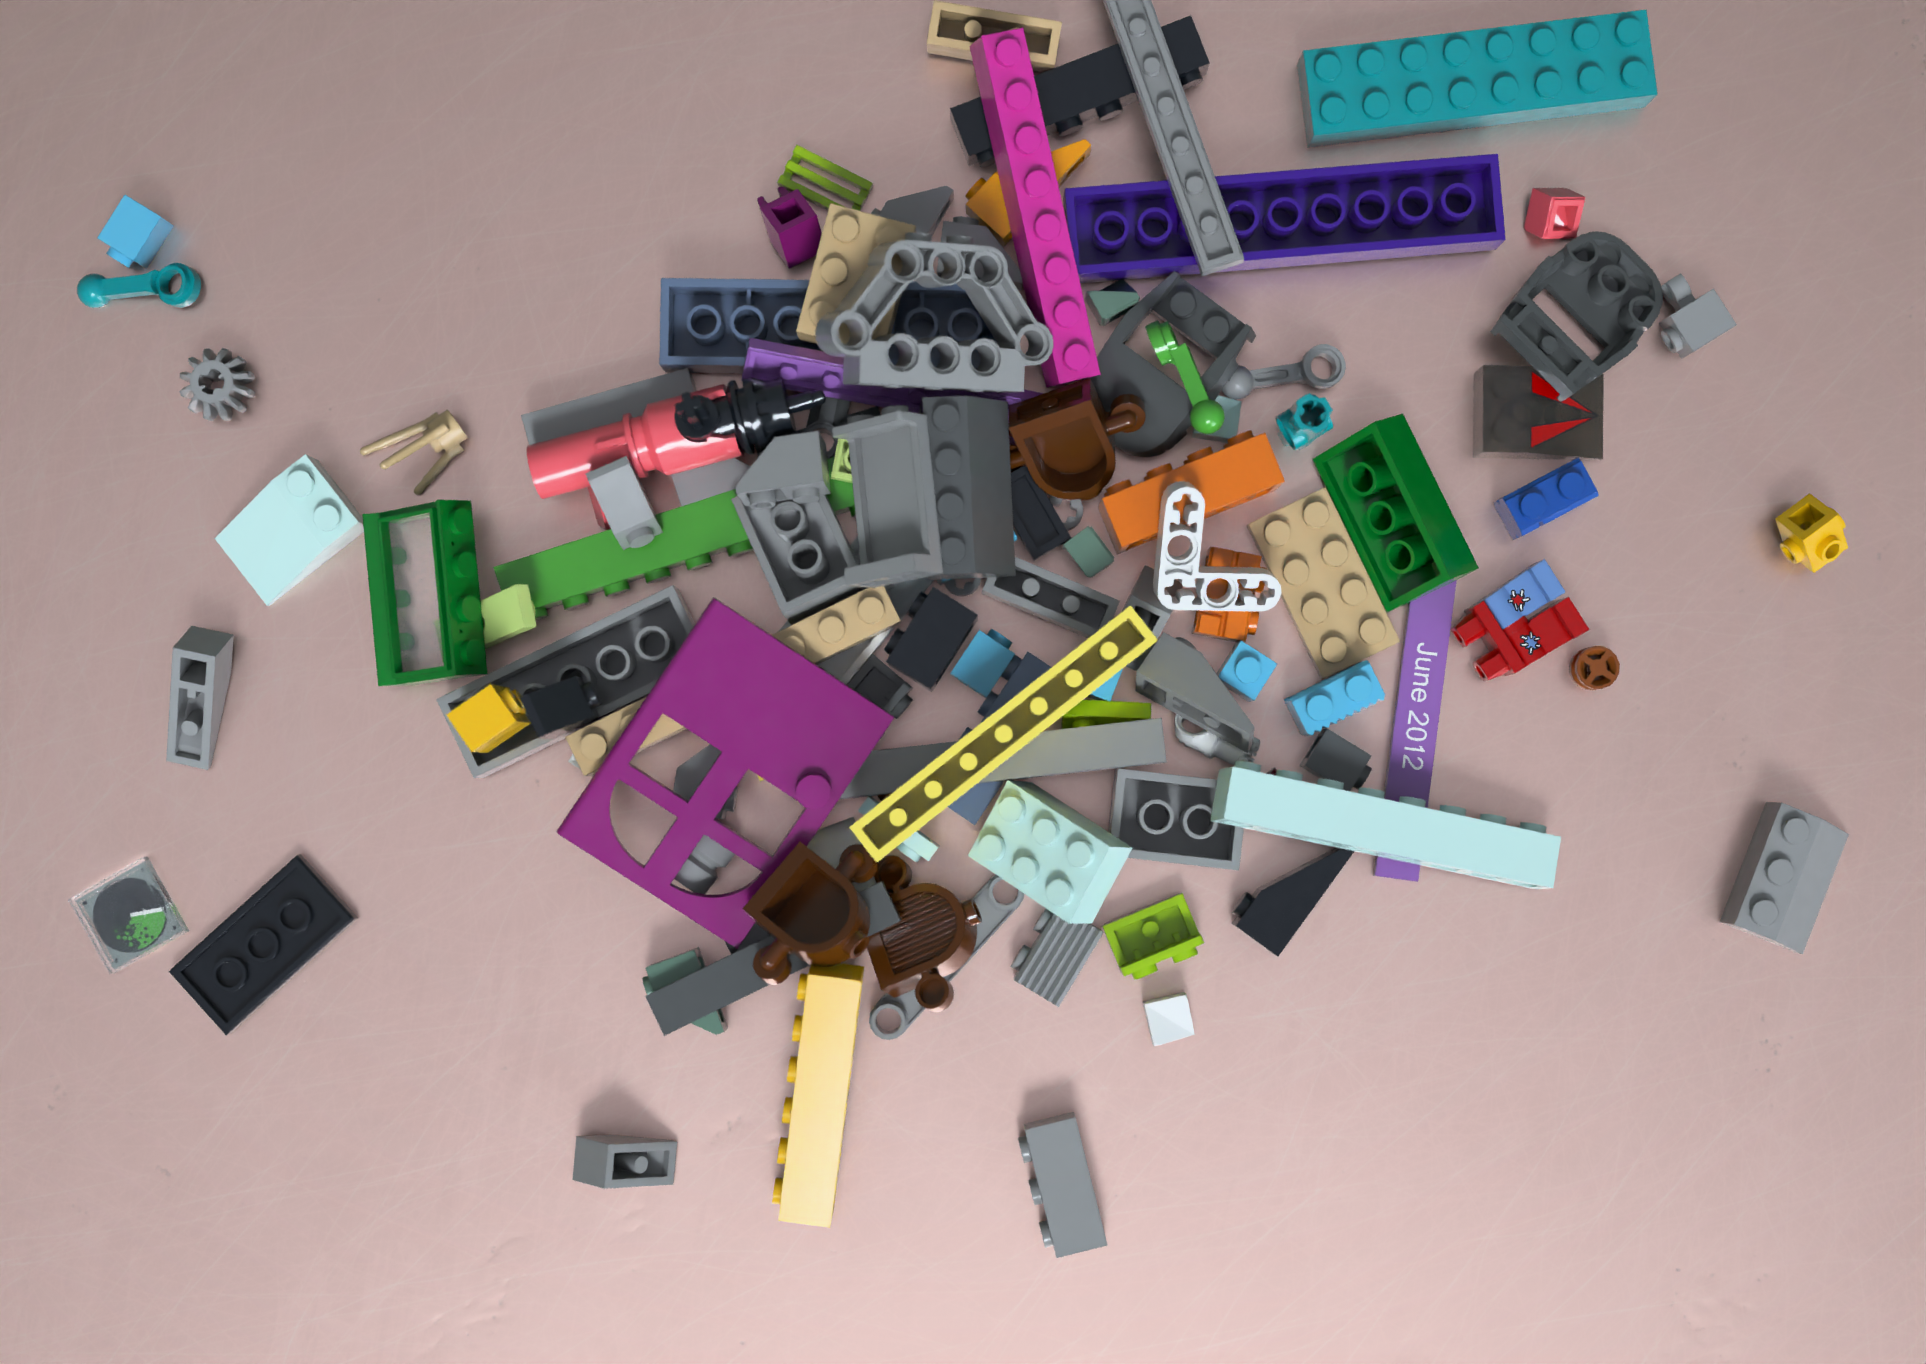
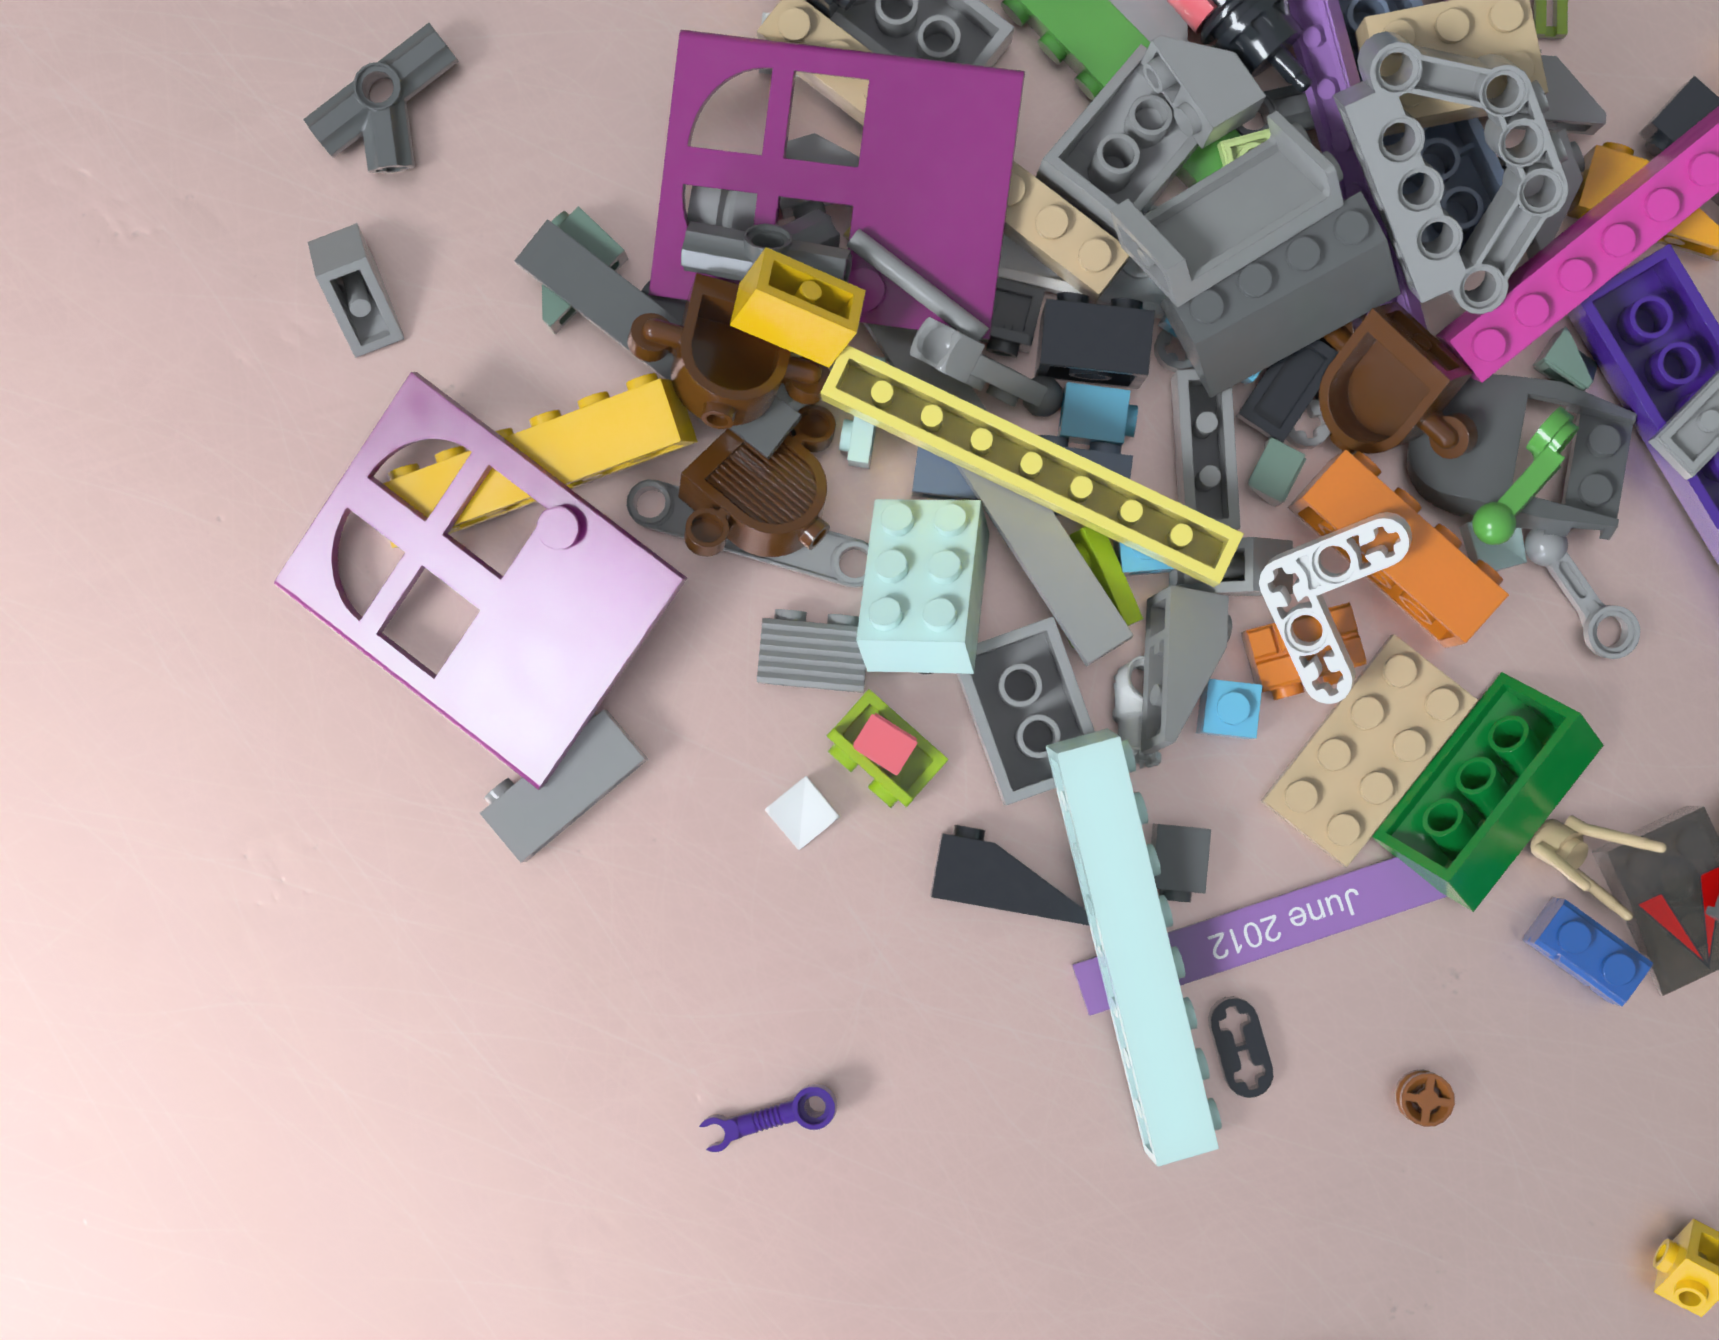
camera: 65 degrees right, 0 degrees up
teal piece [1275,393,1333,450] -> none
medium azure brick [1284,660,1385,736] -> none
red hips [1451,559,1590,681] -> none
none -> door [274,372,687,790]
none -> dark grey piece [303,23,459,173]
none -> dark grey piece [681,209,852,283]
none -> dark purple brick [699,1084,837,1152]
none -> yellow brick [730,247,866,367]
none -> light grey bar [847,229,989,342]
none -> coral slope [853,713,918,776]
none -> light grey plate [910,317,1063,417]
none -> black beam [1208,996,1274,1098]
none -> tan plant [1530,815,1667,921]

